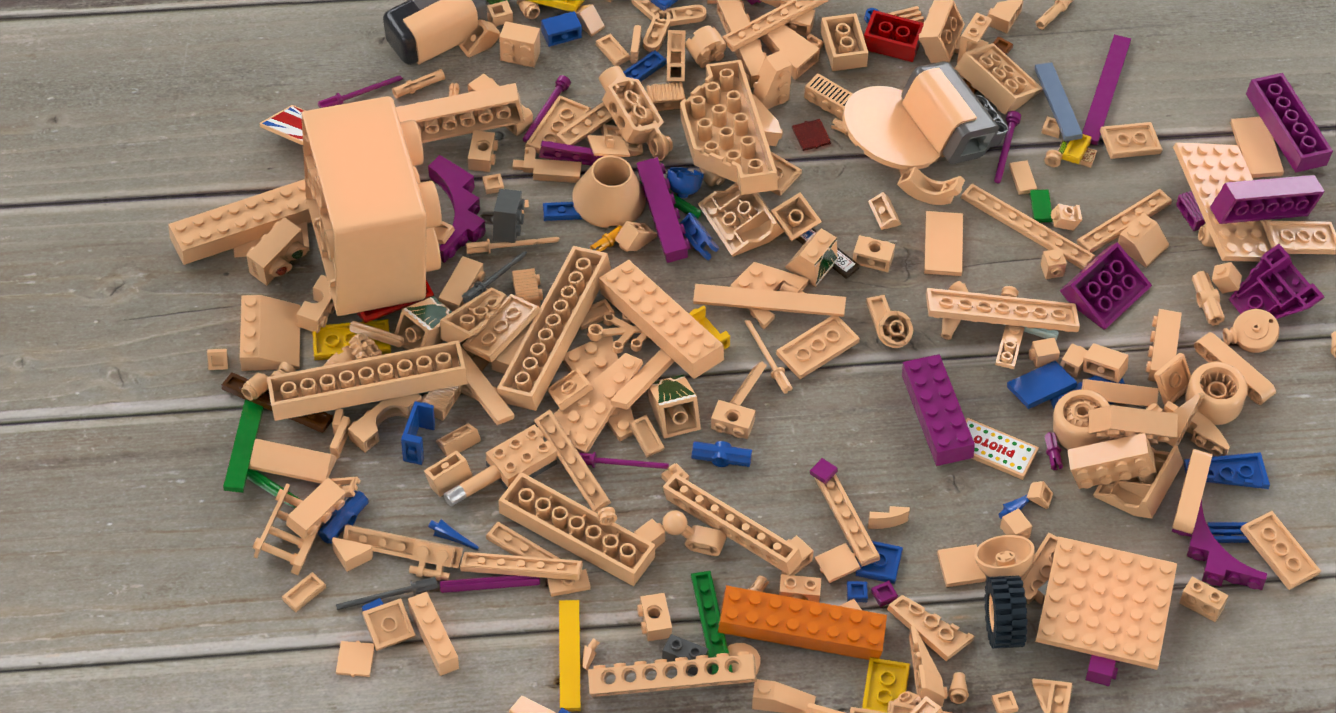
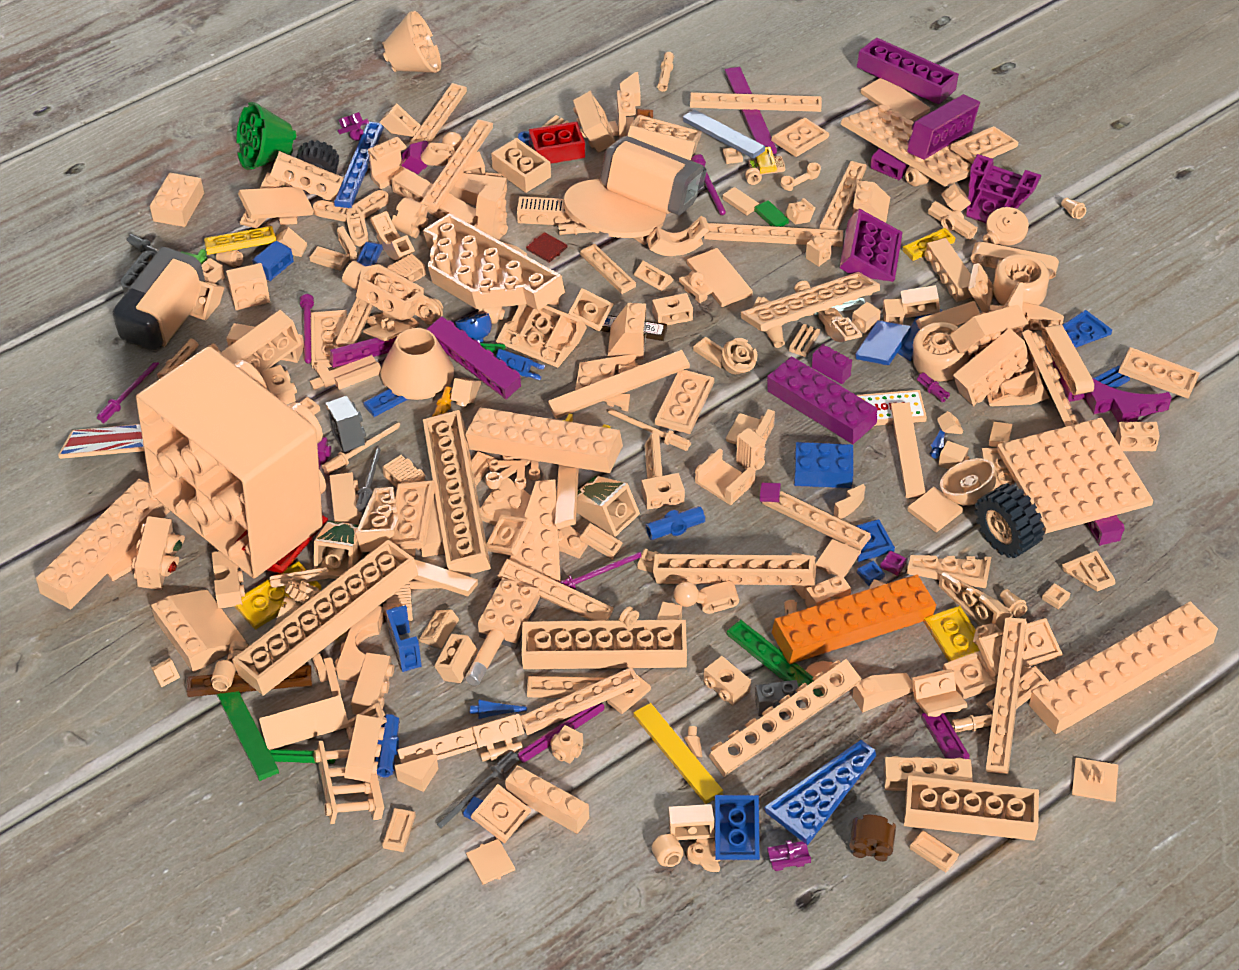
camera: 30 degrees left, 5 degrees down
none -> light nougat brick [351,653,394,717]
none -> light nougat brick [550,725,583,764]
none -> light nougat tile [580,244,636,294]
none -> light nougat hips [679,271,713,303]
none -> light nougat tile [690,92,822,112]
none -> light nougat panel [695,449,755,505]
none -> light nougat bracket [726,409,775,445]
none -> light nougat brick [736,428,766,471]
none -> light nougat bar [780,162,821,191]
none -> light nougat tile [789,324,820,357]
none -> blue brick [794,442,853,488]
none -> magenta brick [811,344,852,384]
none -> light nougat tile [891,402,925,498]
none -> yellow tile [902,228,955,261]
none -> light nougat tile [989,422,1012,447]
none -> light nougat wing [1022,329,1079,427]

